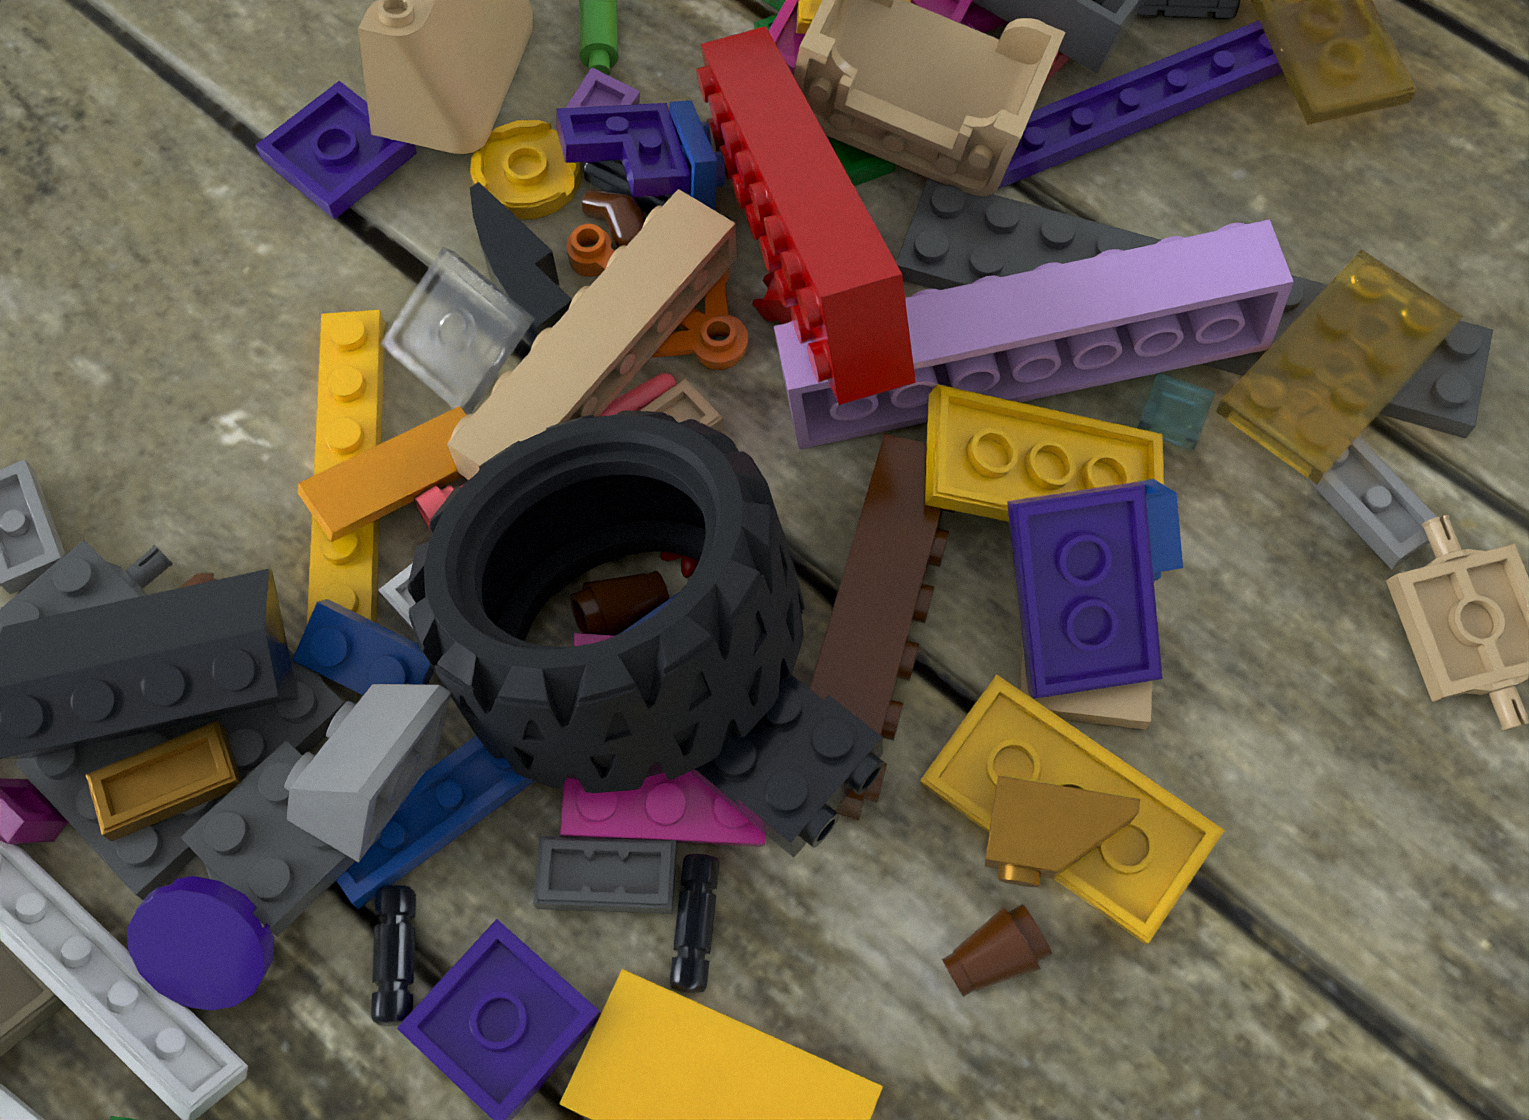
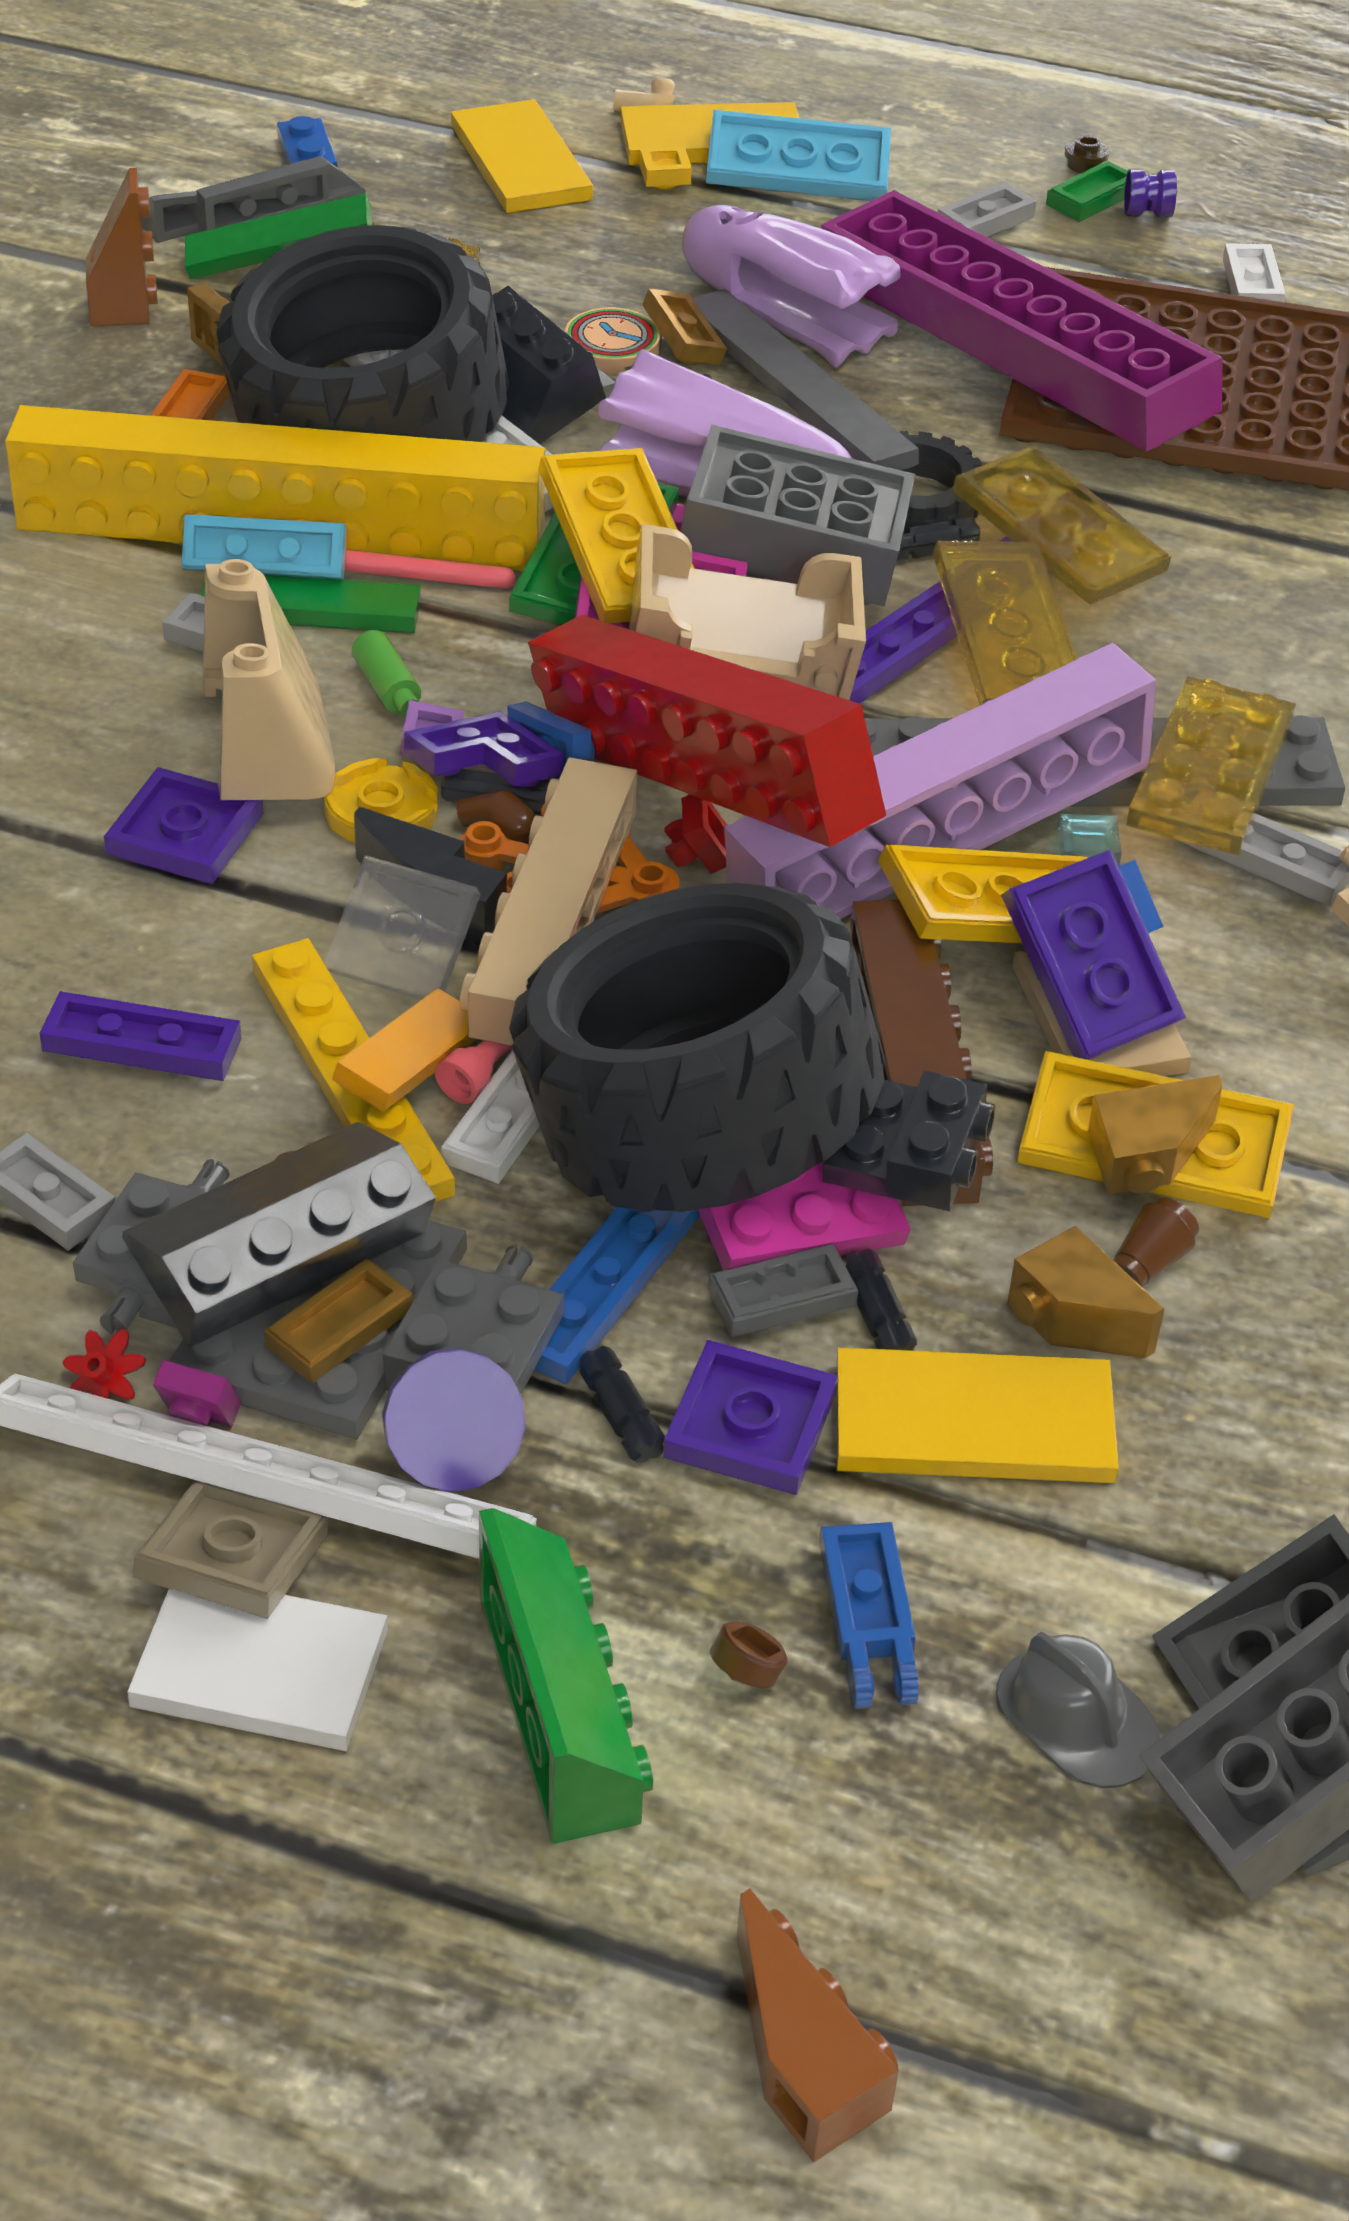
camera: 25 degrees left, 20 degrees down
light grey slope [284,684,451,862] -> none
blue plate [292,599,434,695] -> none
none -> dark purple plate [39,991,242,1081]
none -> clear yellow tile [932,541,1077,705]
none -> pearl gold slope [1007,1225,1165,1358]

